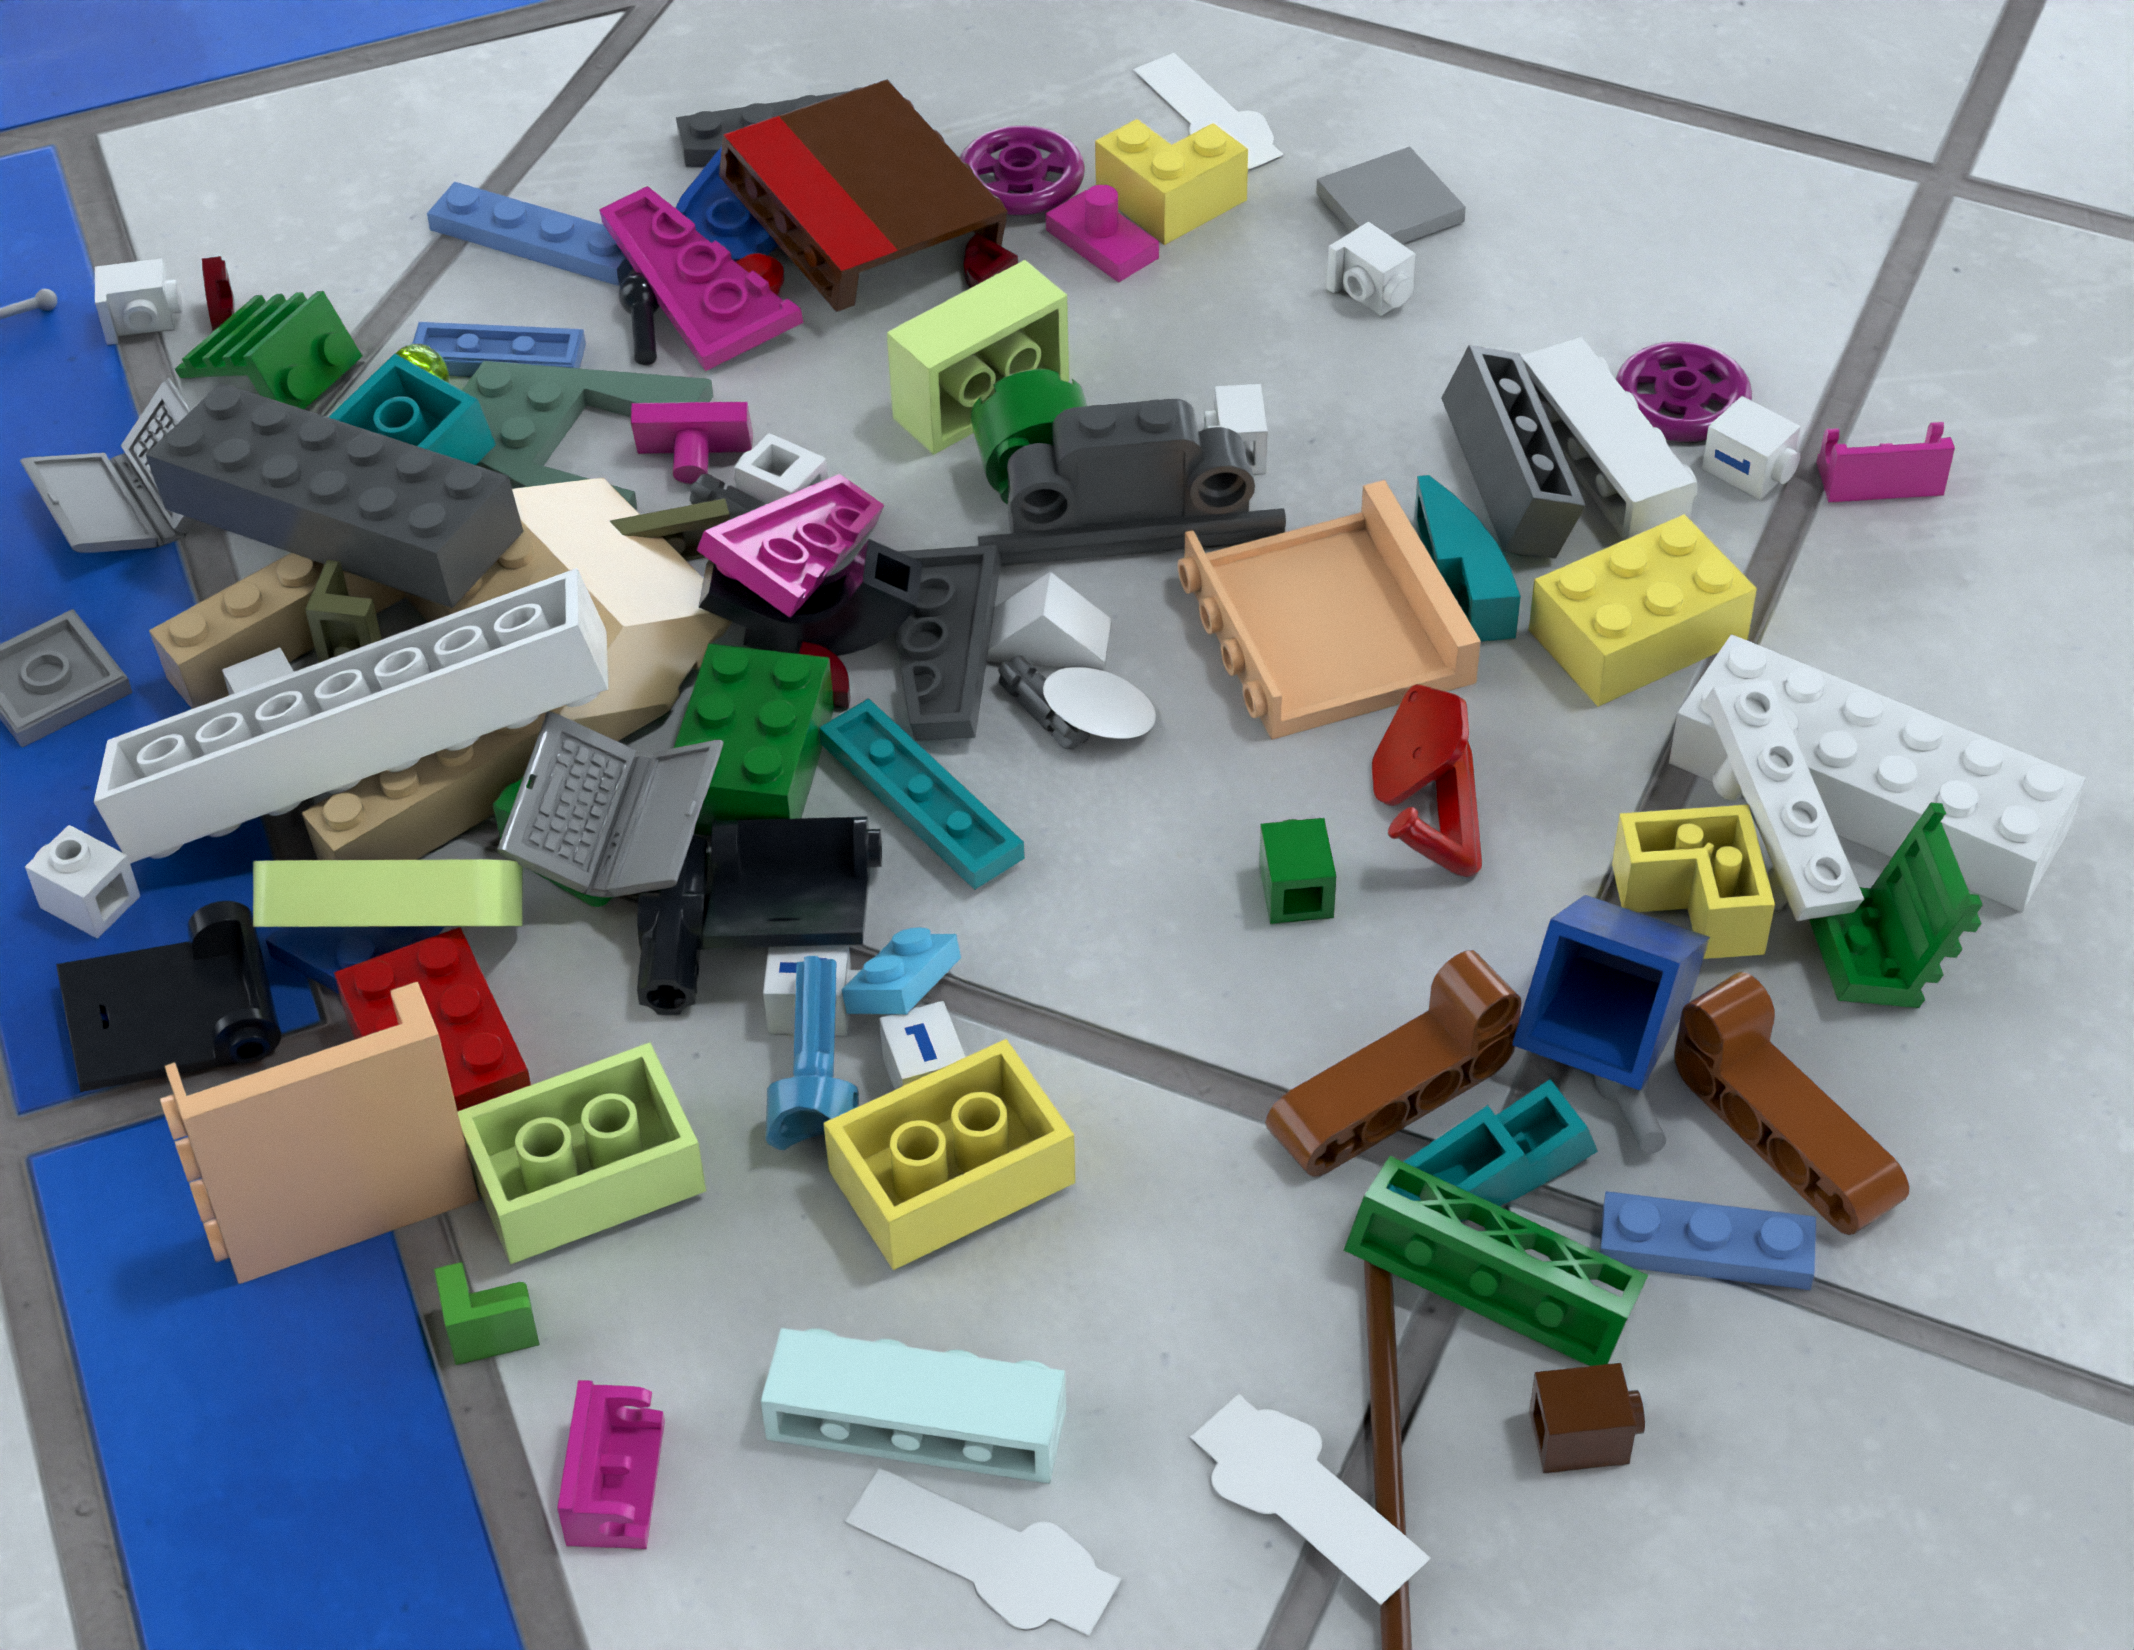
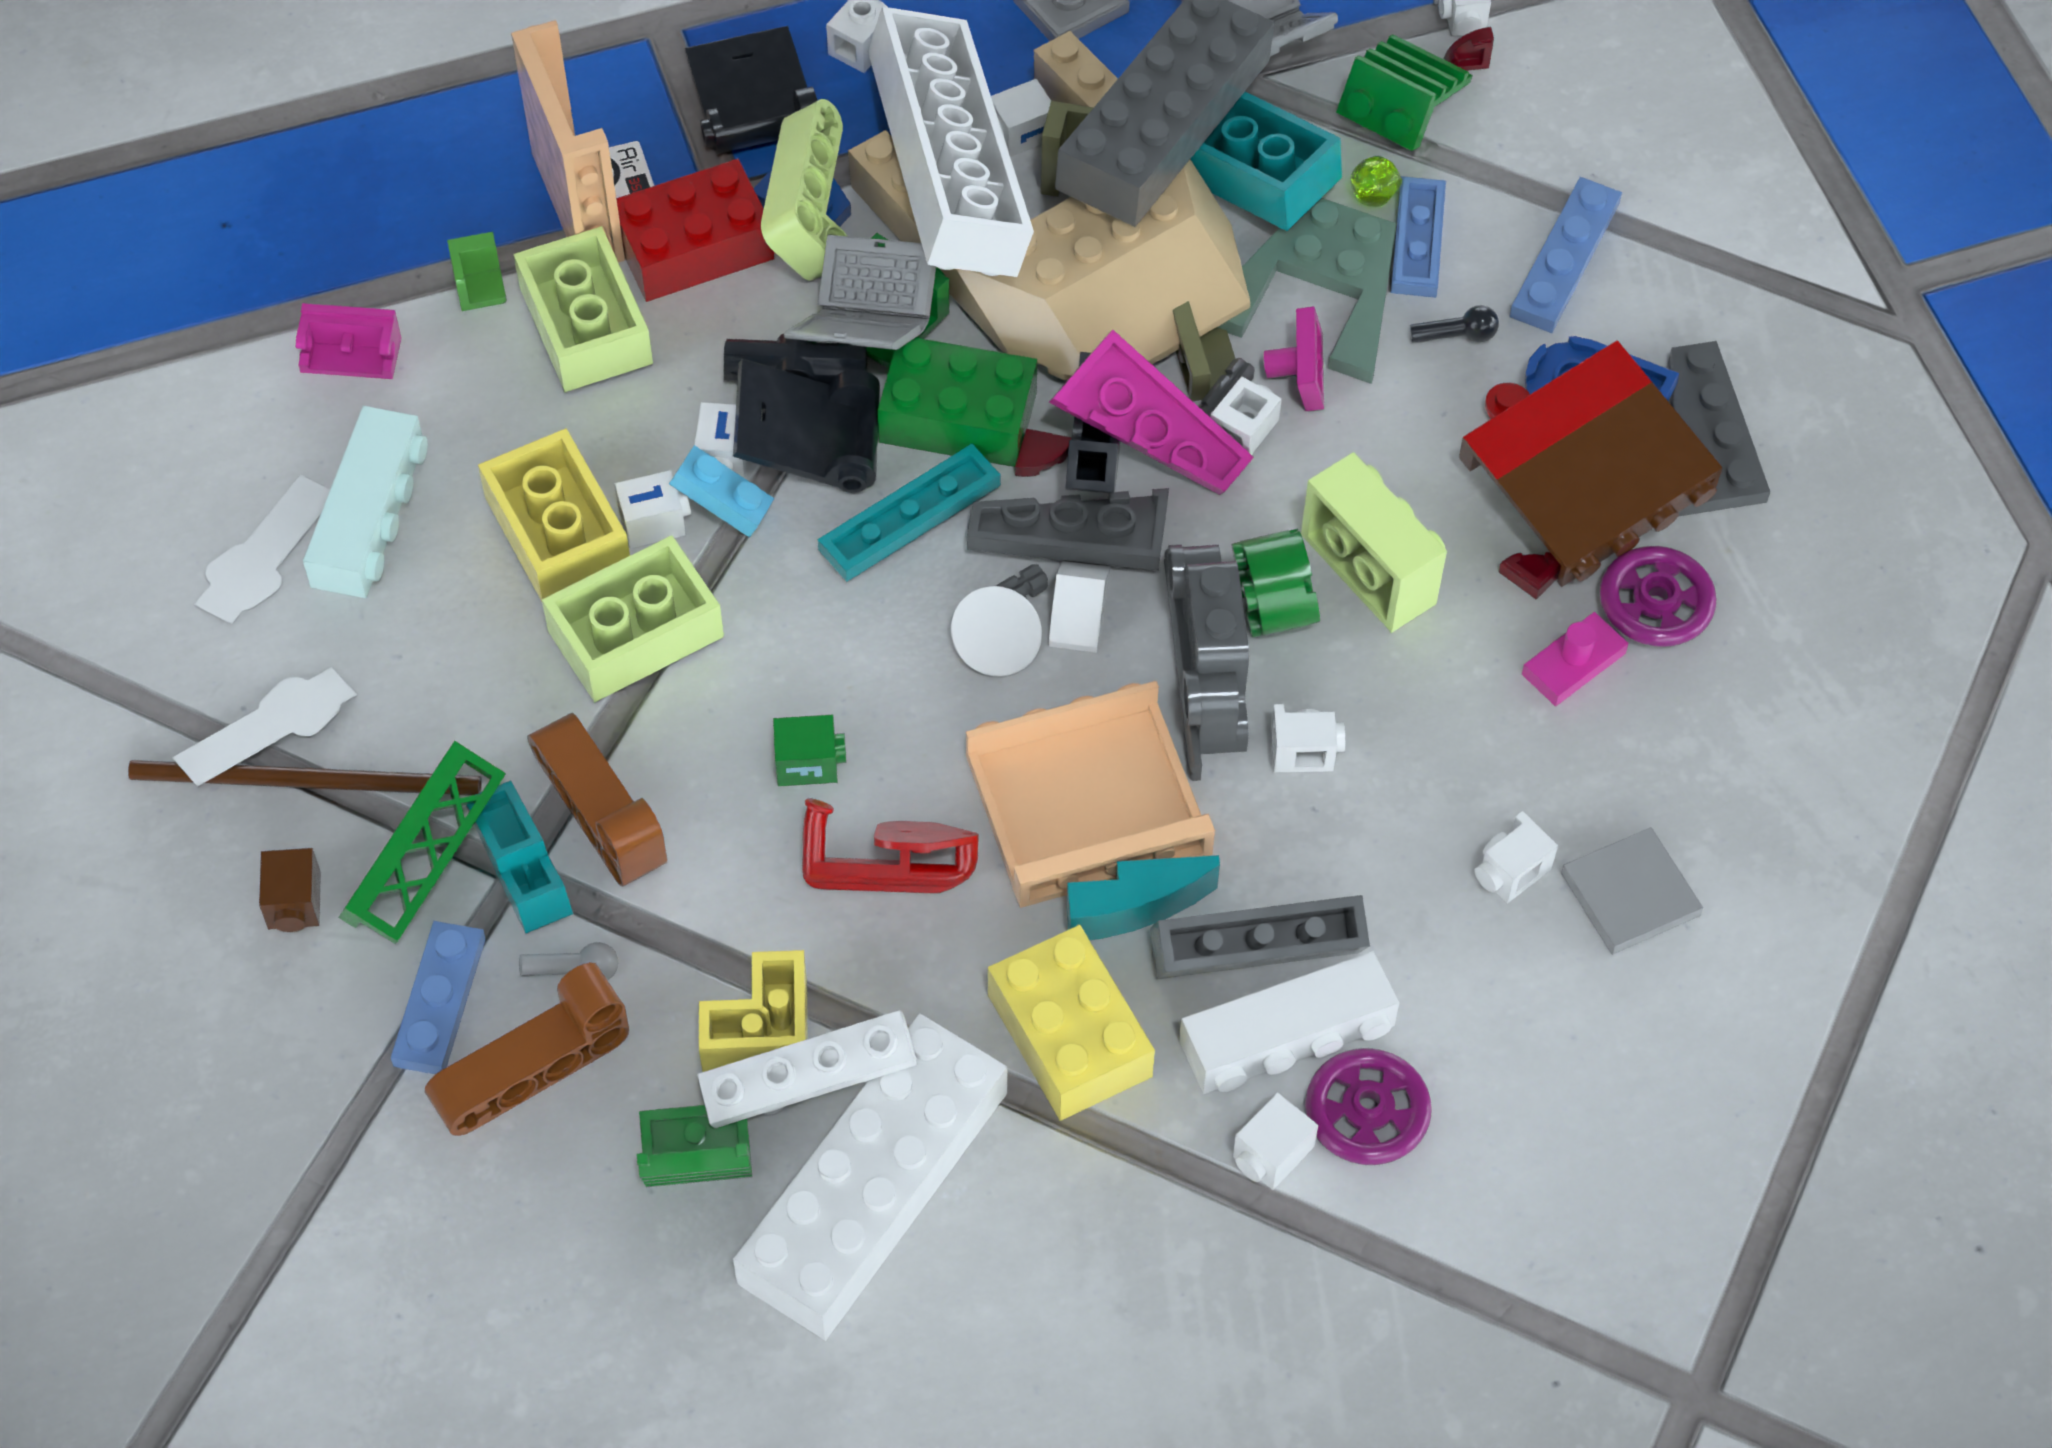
camera: 90 degrees right, 10 degrees up
dark pink wing [599,186,803,371] -> none
dark azure piece [765,956,859,1151] -> none
light yellow brick [1095,119,1248,245] -> none
white sticker [1133,53,1284,170] -> none
blue slope [1512,895,1710,1091] -> none
dark pink hinge [1816,422,1955,502] -> none
none -> yellowish green brick [542,535,724,703]

